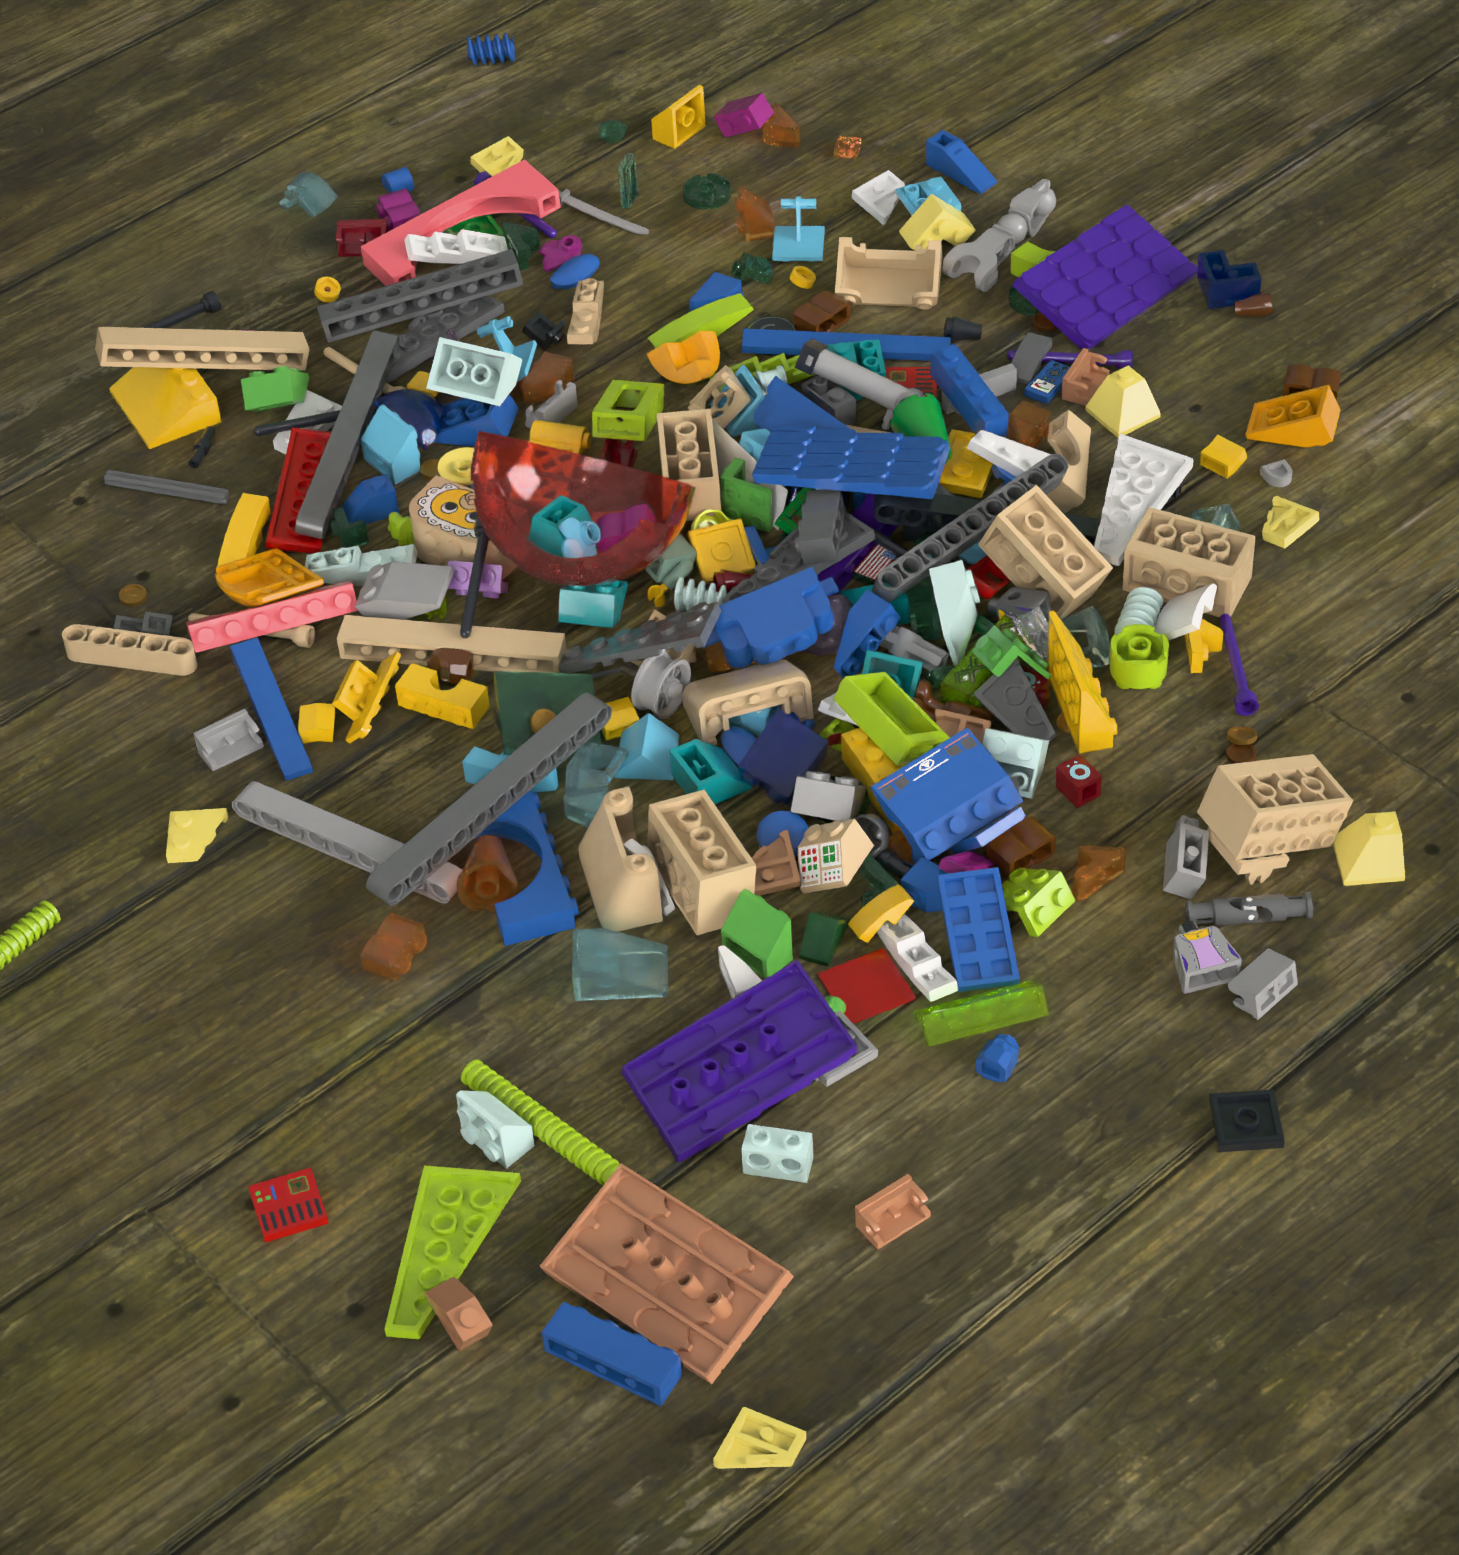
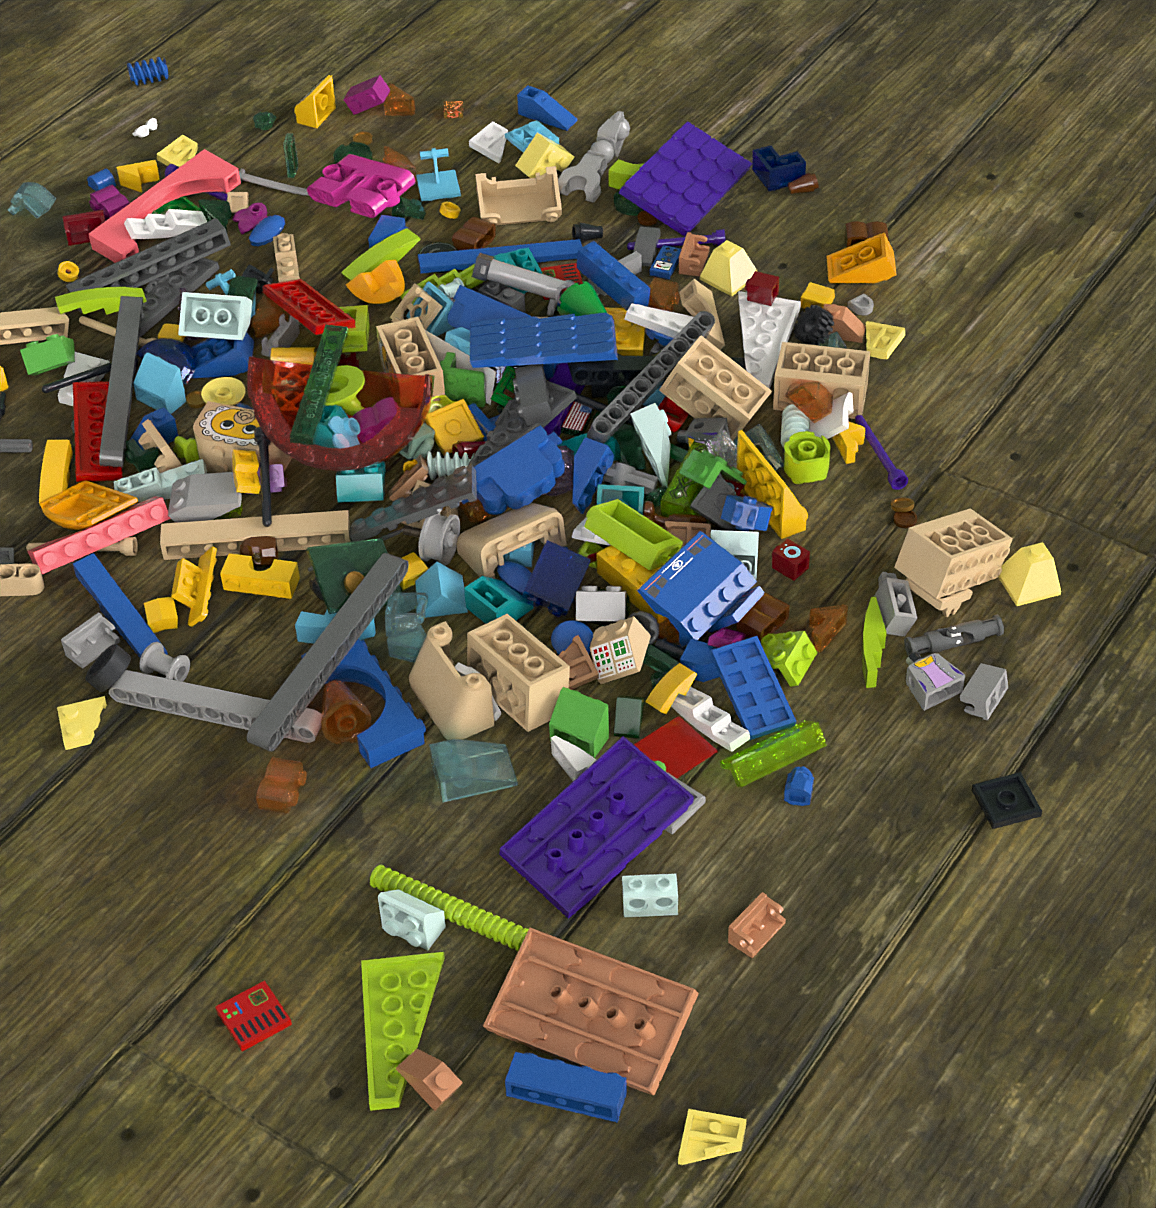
camera: 15 degrees left, 0 degrees up
none -> lime slope [55,287,147,315]
none -> black tyre [85,644,131,692]
none -> yellow slope [117,160,160,192]
none -> white piece [133,118,157,138]
none -> tan piece [138,420,182,473]
none -> light grey hose [140,642,190,682]
none -> tan tile [227,192,249,213]
none -> clear green slope [227,276,258,304]
none -> yellow slope [232,449,261,494]
none -> red tile [263,279,356,335]
none -> clear green tile [290,325,348,445]
none -> lime piece [304,365,365,417]
none -> dark pink connector [307,154,415,218]
none -> pearl gold piece [353,132,372,146]
none -> medium nougat wing [389,455,429,502]
none -> blue hinge [721,494,773,532]
none -> dark red brick [745,271,779,306]
none -> clear orange slope [785,382,833,424]
none -> black tyre [793,305,834,346]
none -> nougat slope [823,304,866,343]
none -> lime slope [862,597,886,688]

